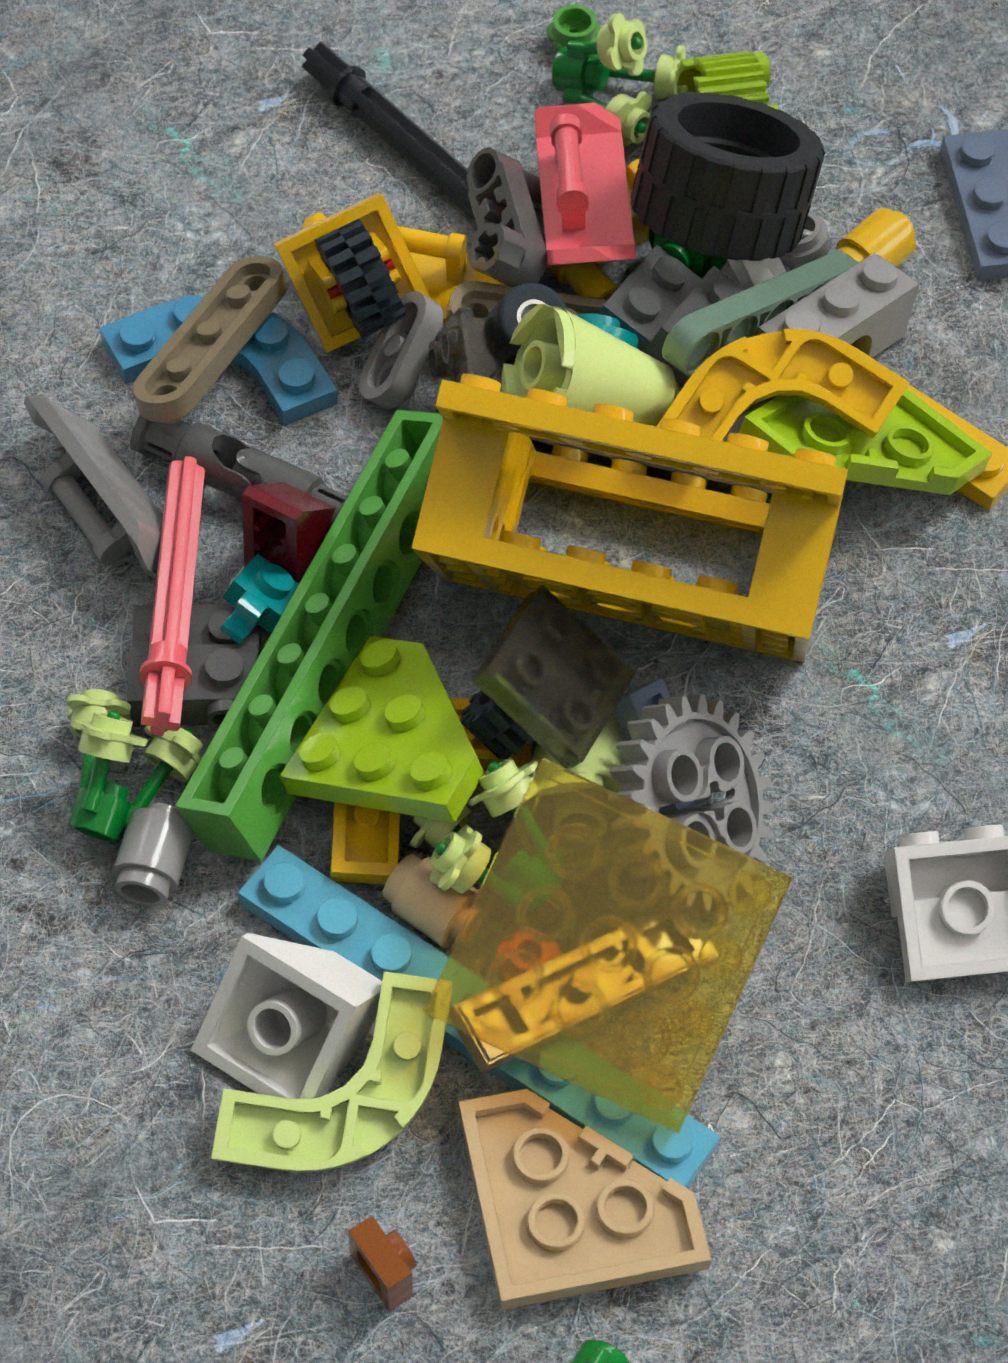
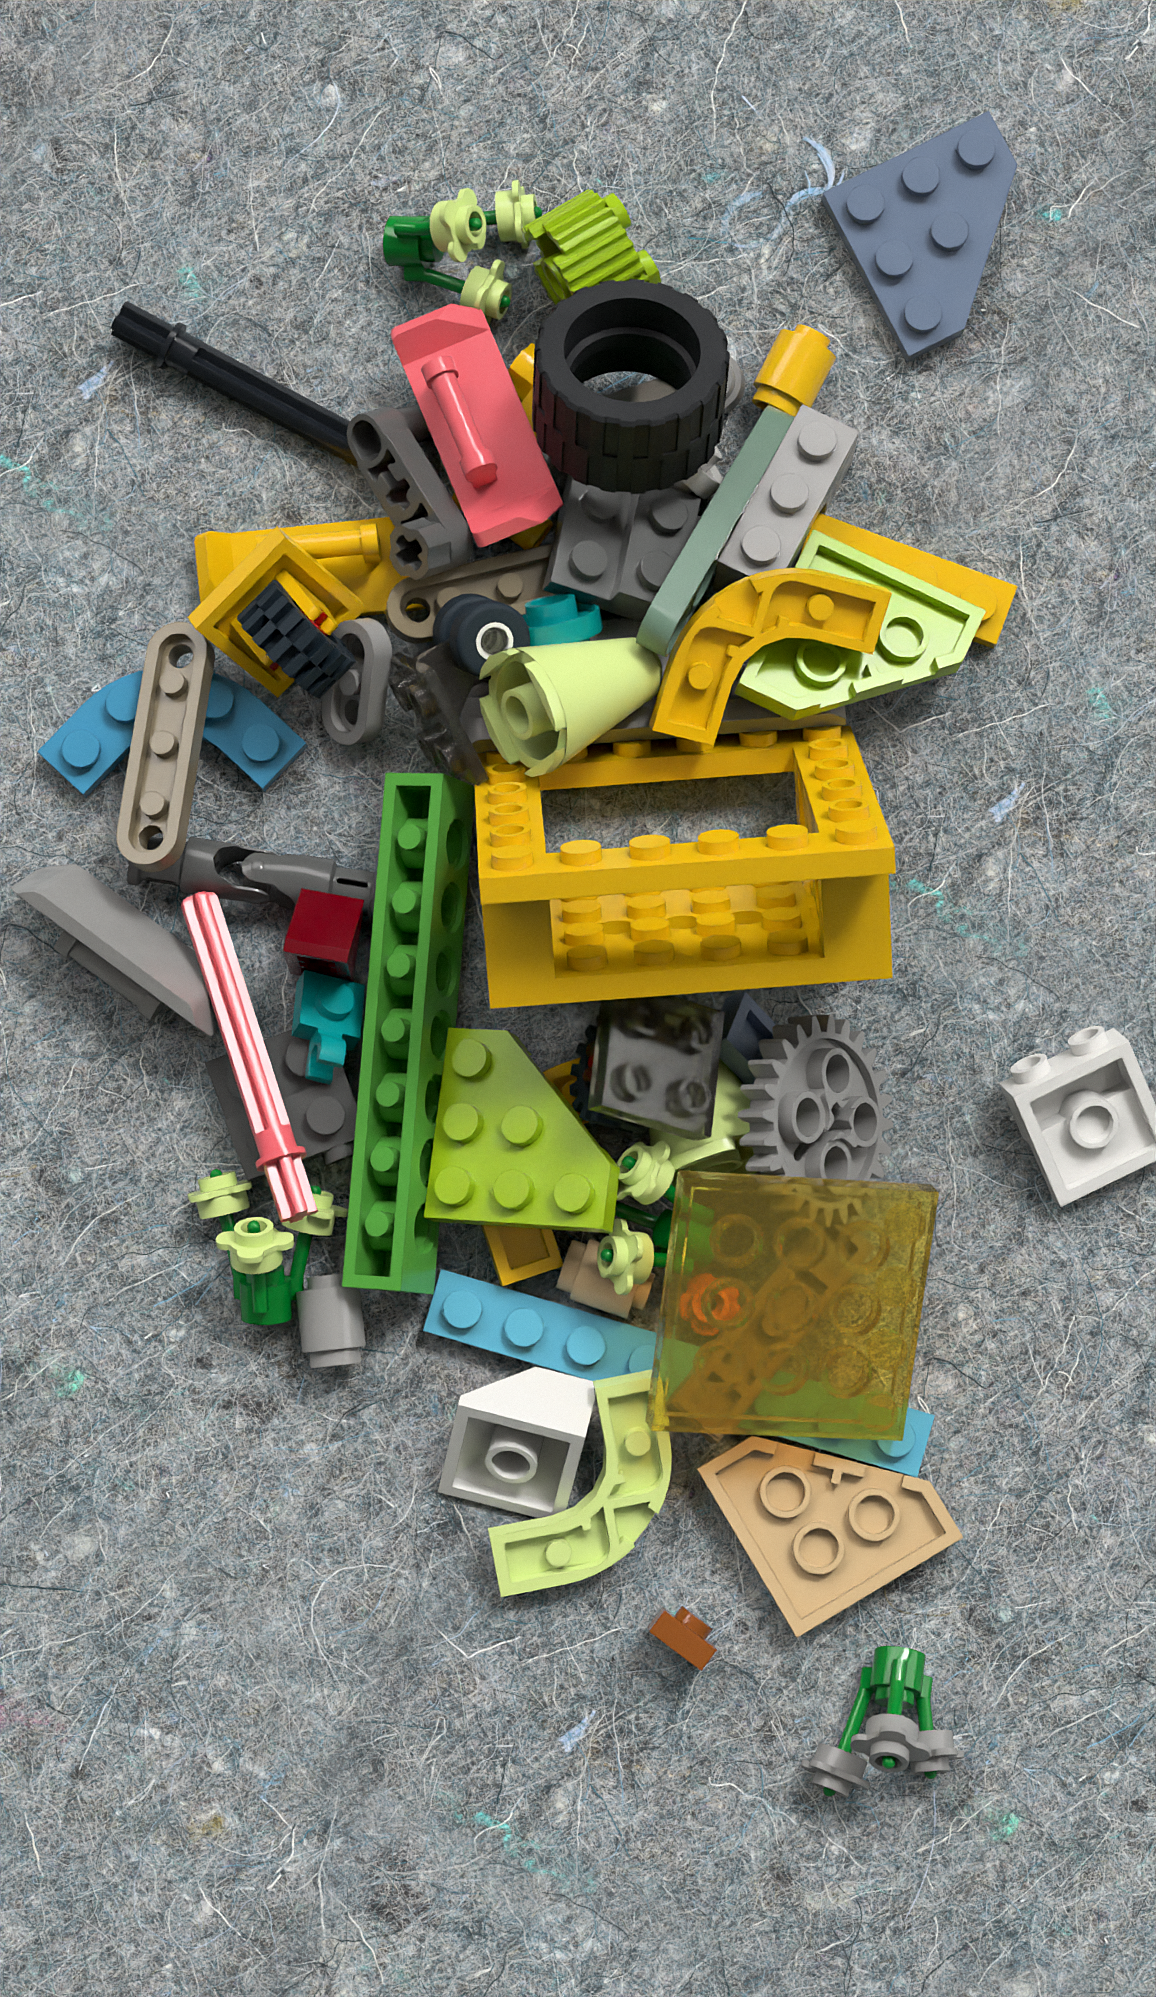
camera: 20 degrees left, 25 degrees up
bright green plate [547,4,600,51] -> none

